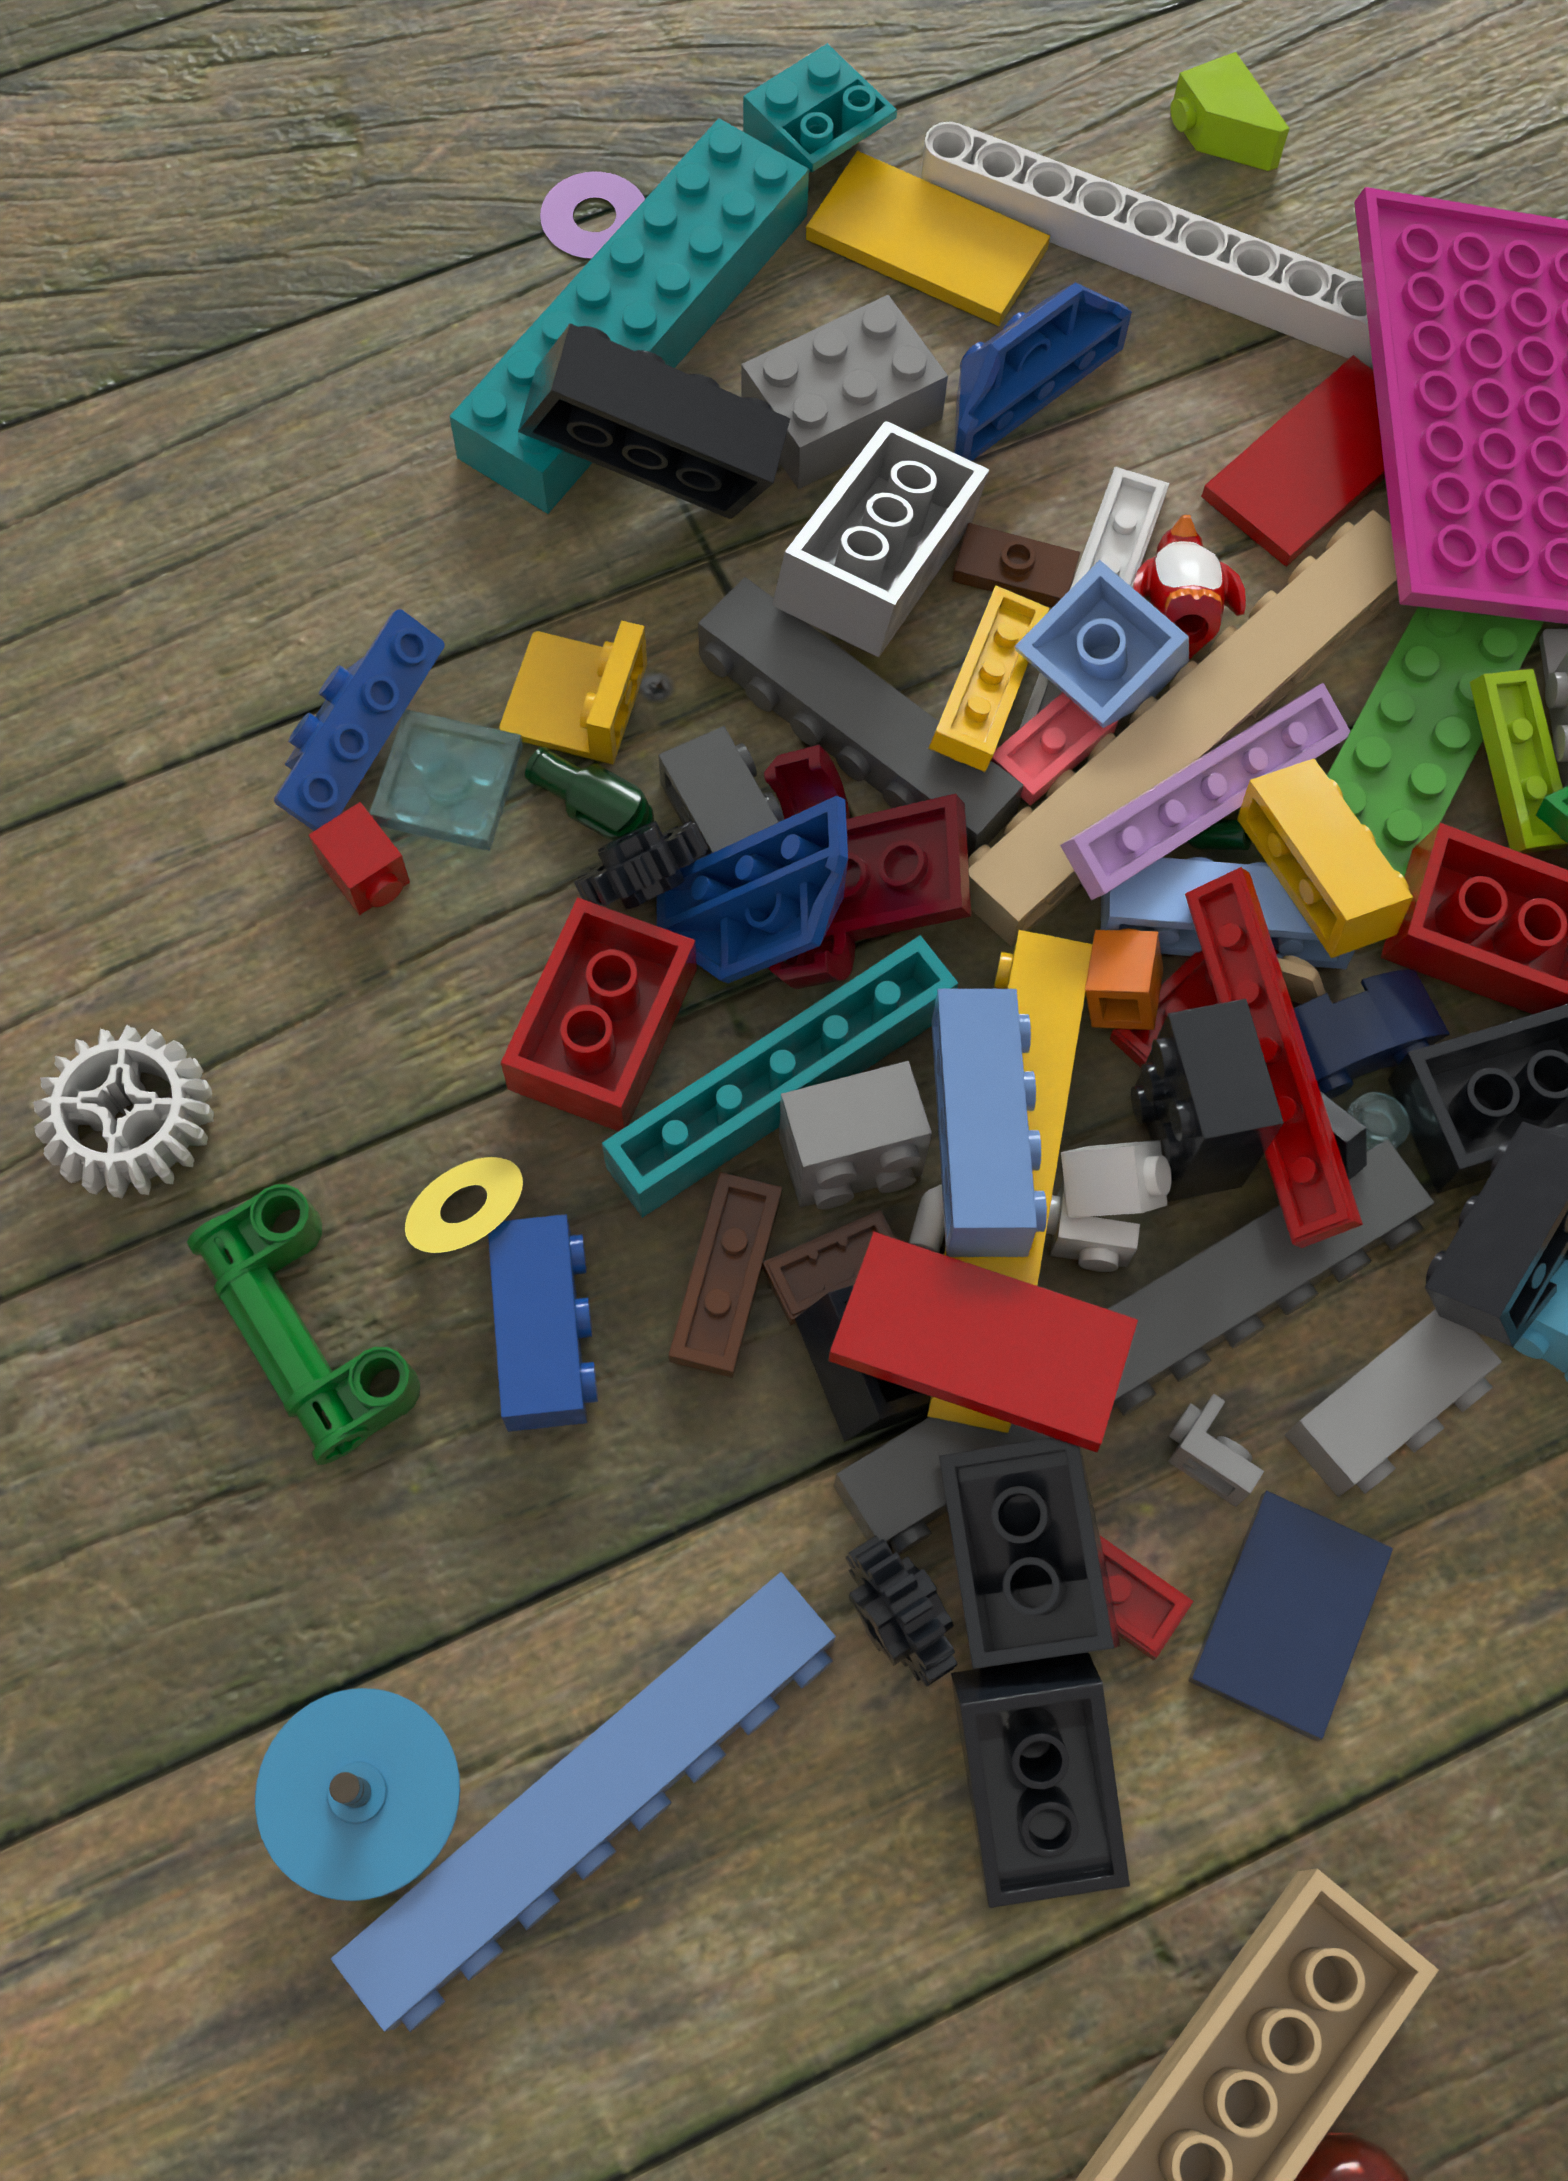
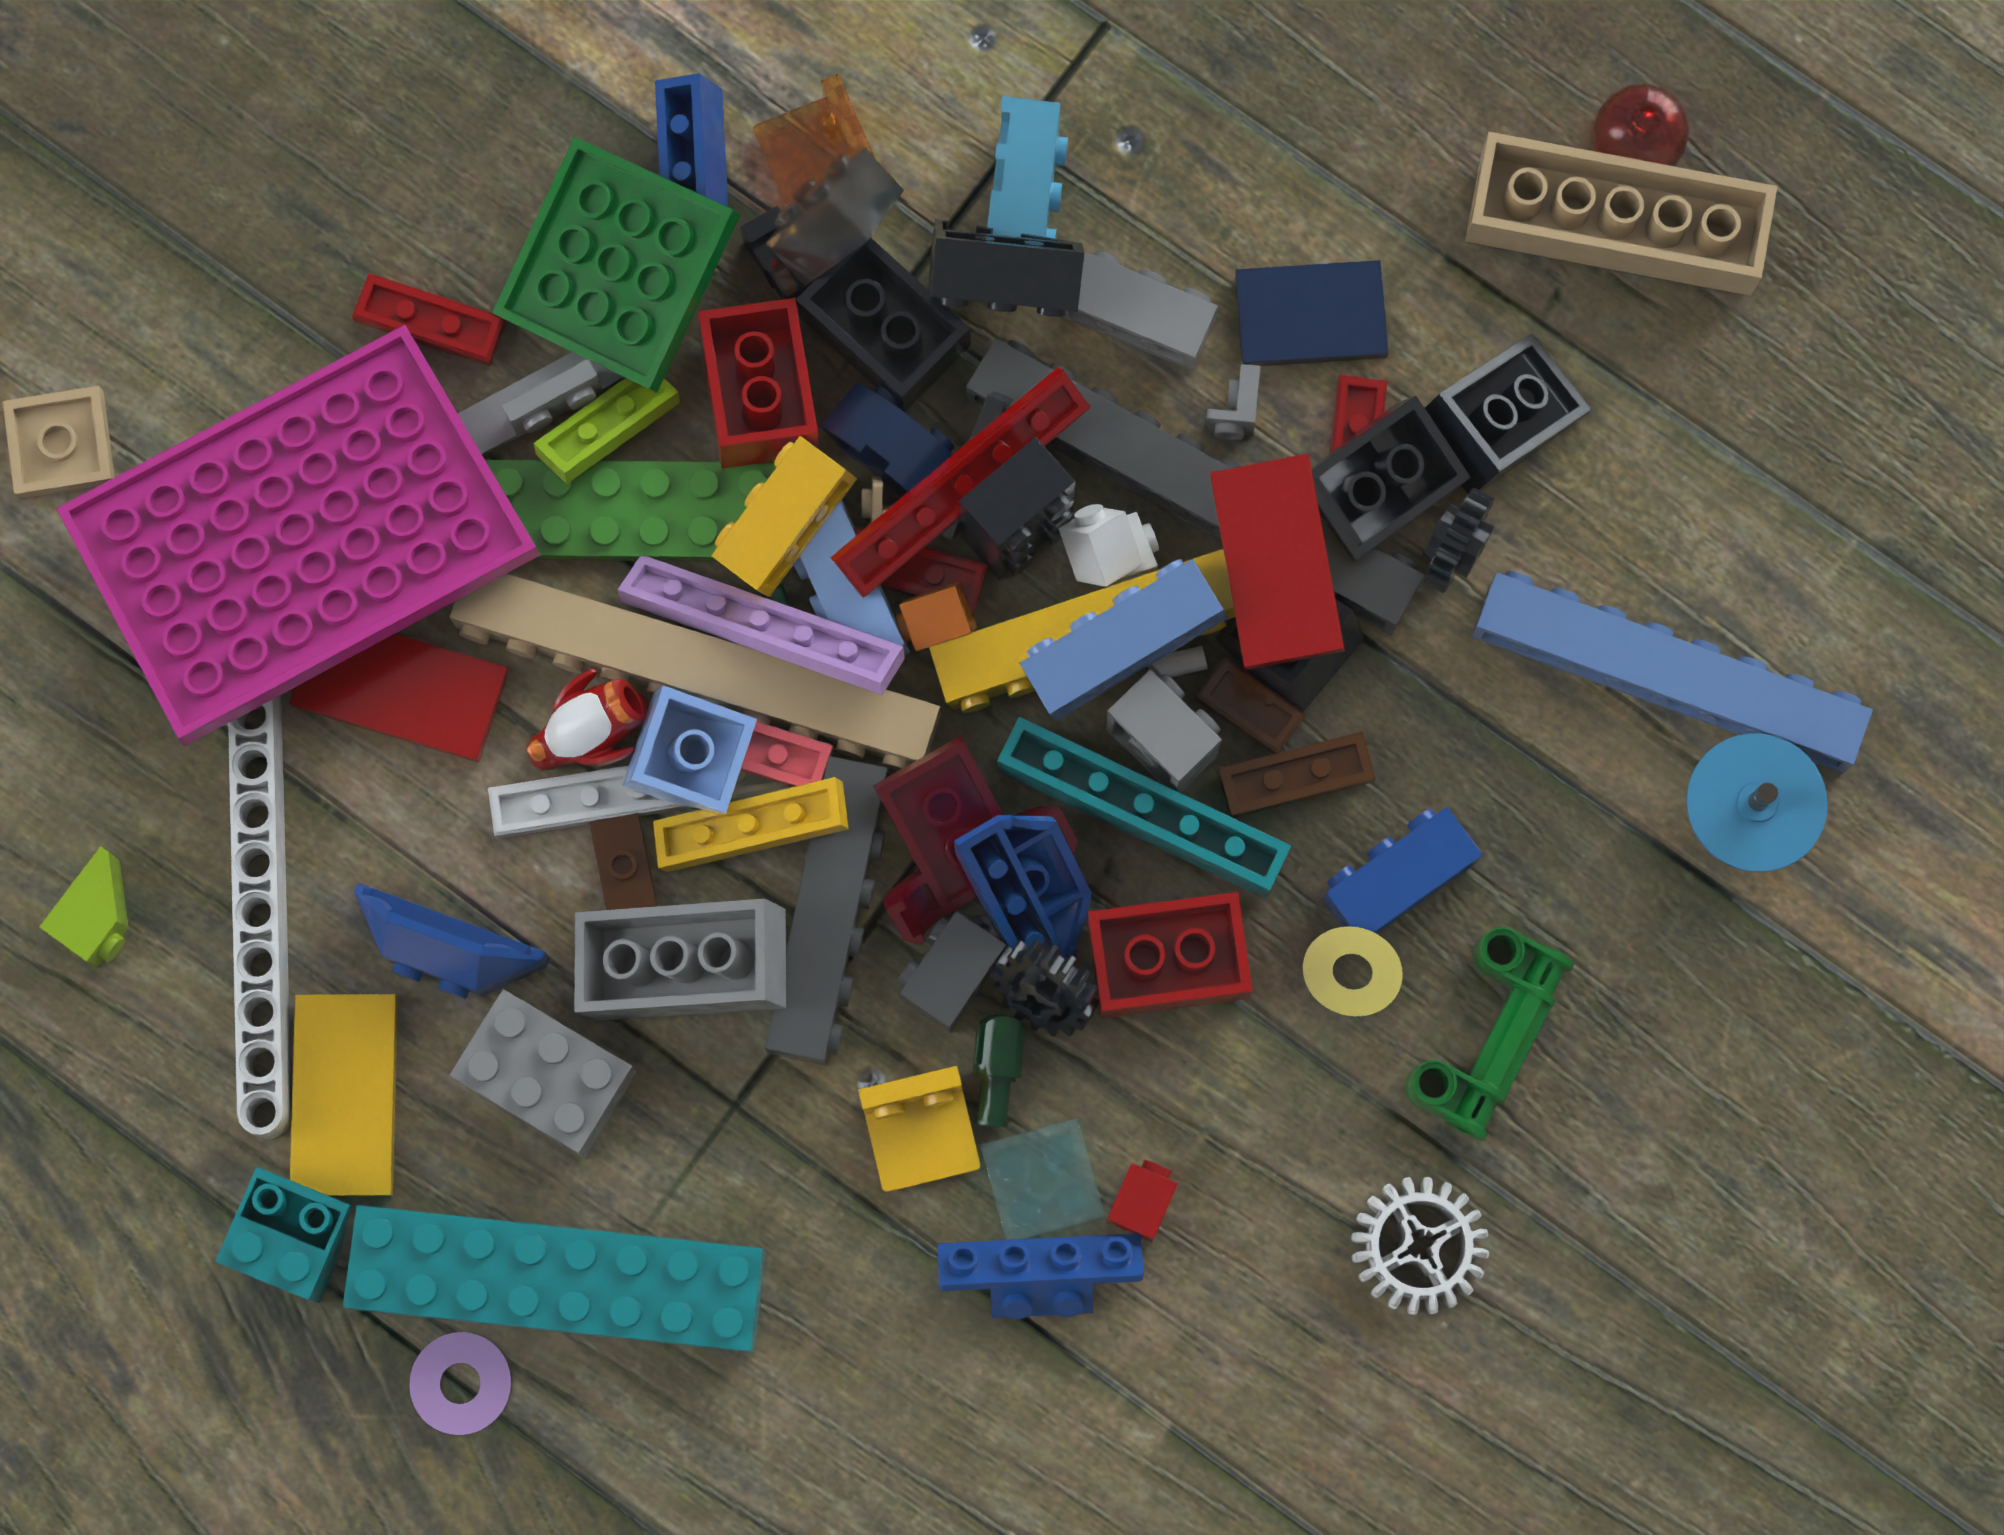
camera: 115 degrees left, 10 degrees up
black brick [518,323,791,519] -> none
clear light blue plate [1346,1092,1410,1151] -> none

